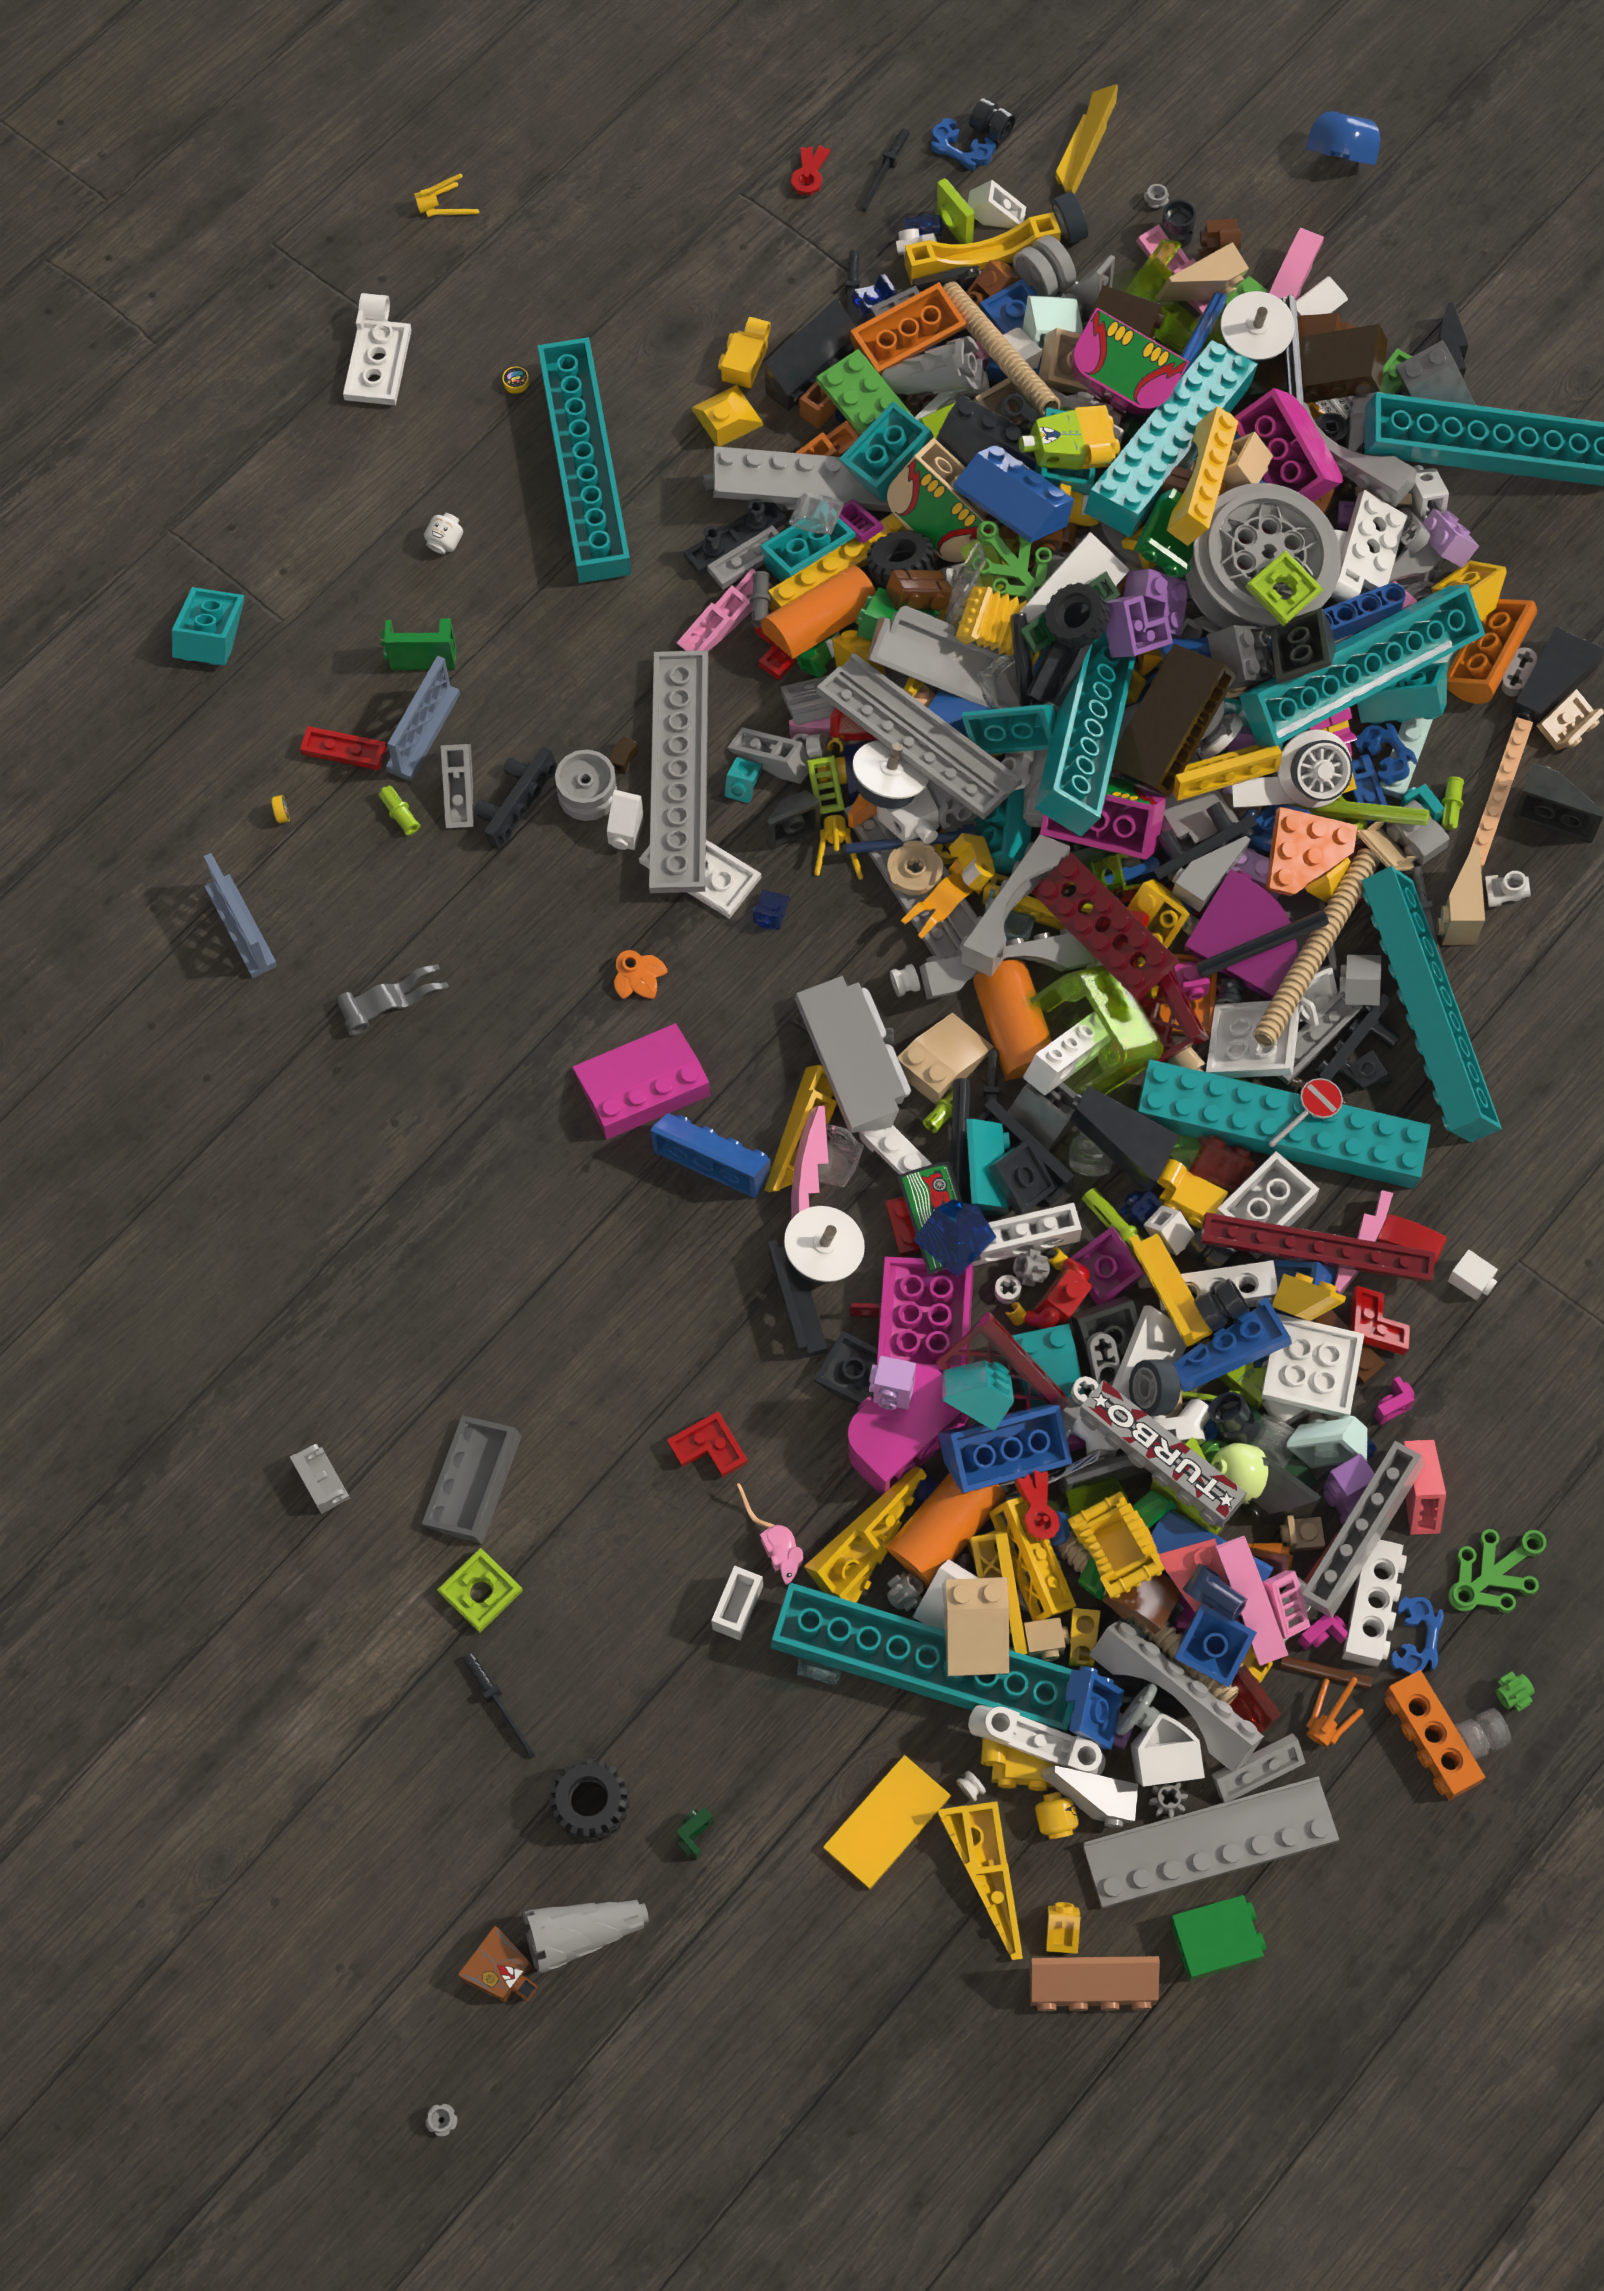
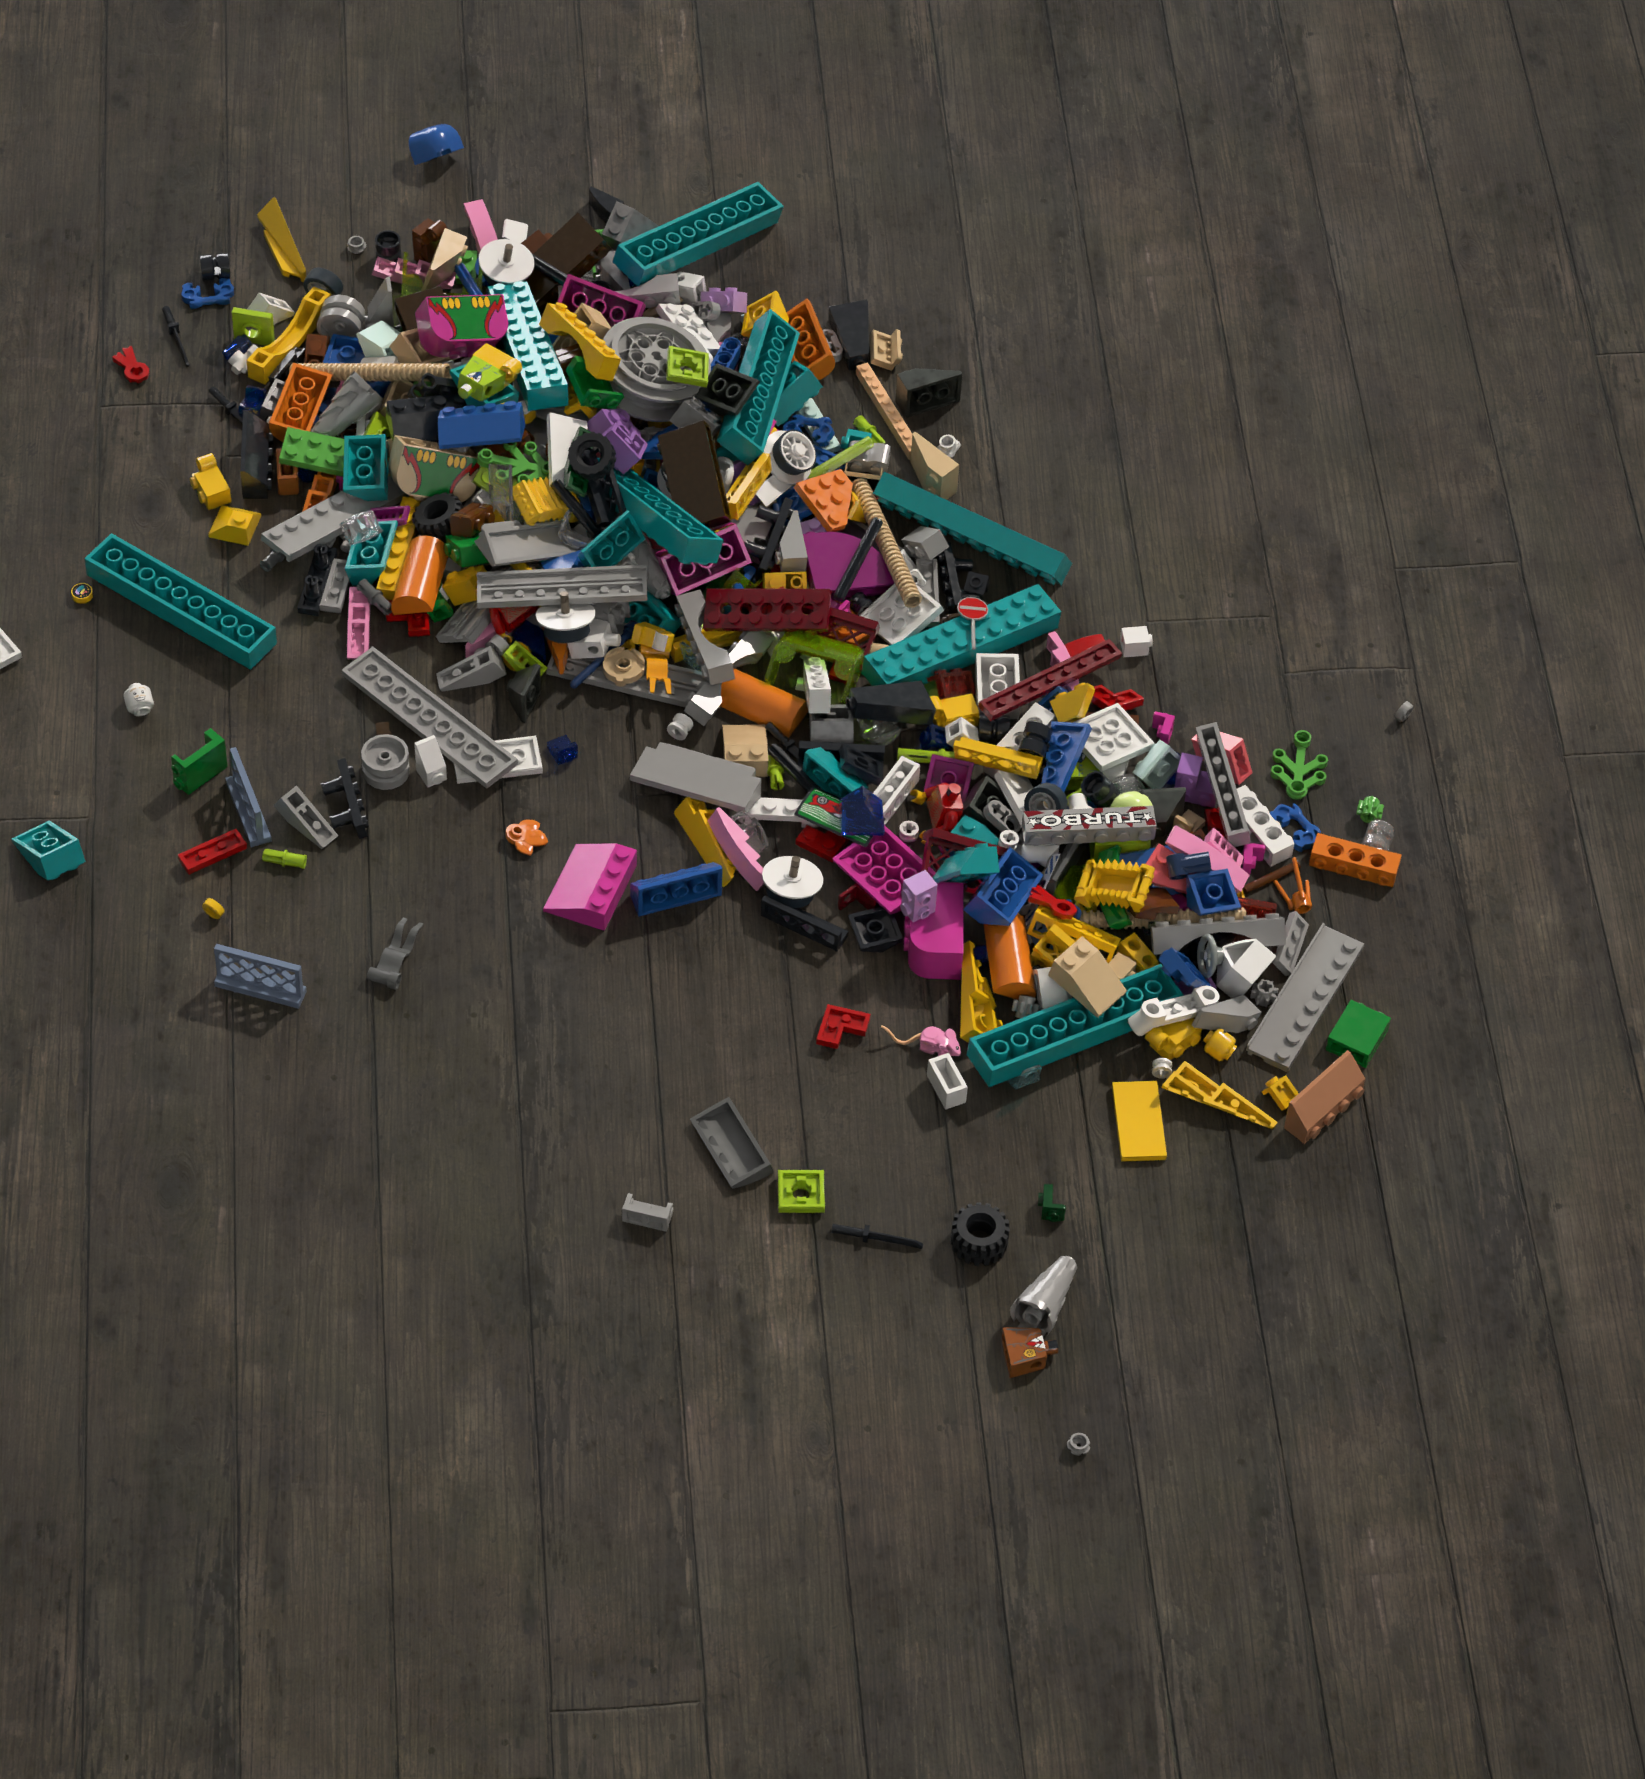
camera: 50 degrees left, 15 degrees down
teal bracket [724,757,763,803] -> none
yellow plant [814,815,863,880] -> none
light grey gear [1013,1249,1050,1287] -> none

